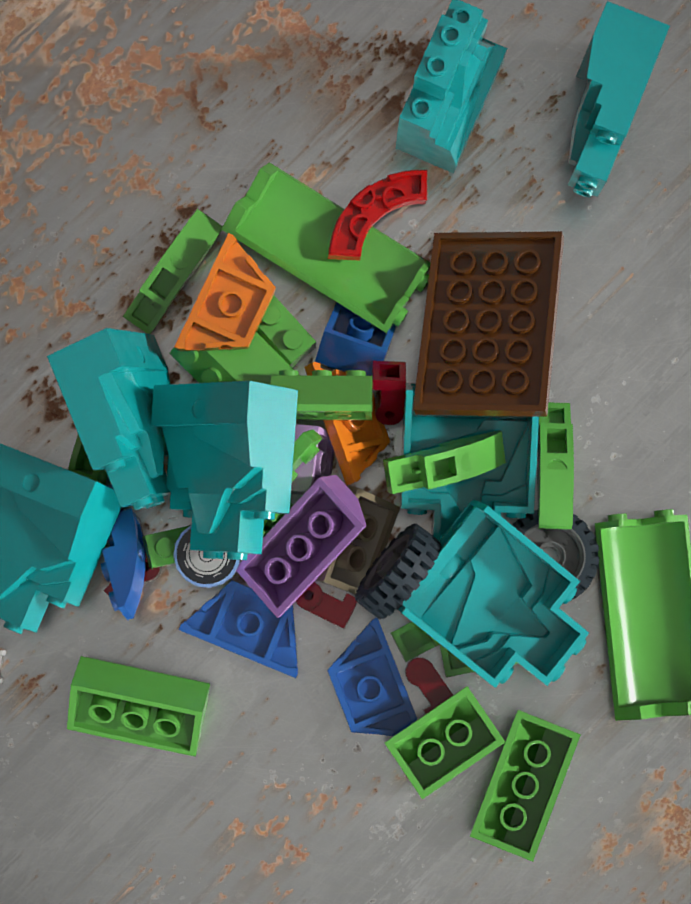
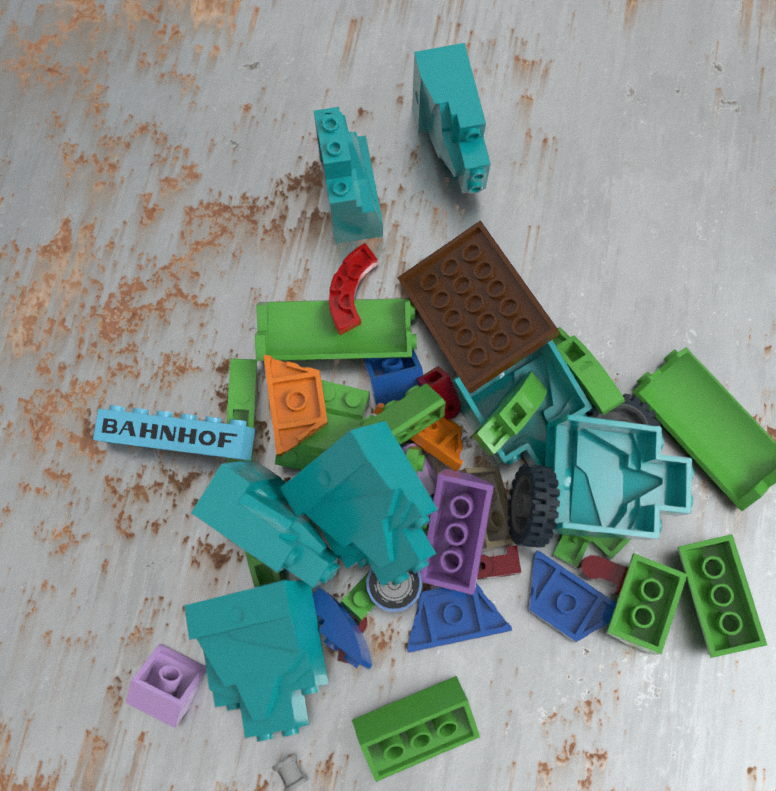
camera: 30 degrees left, 10 degrees down
none -> medium azure brick [93,405,255,461]

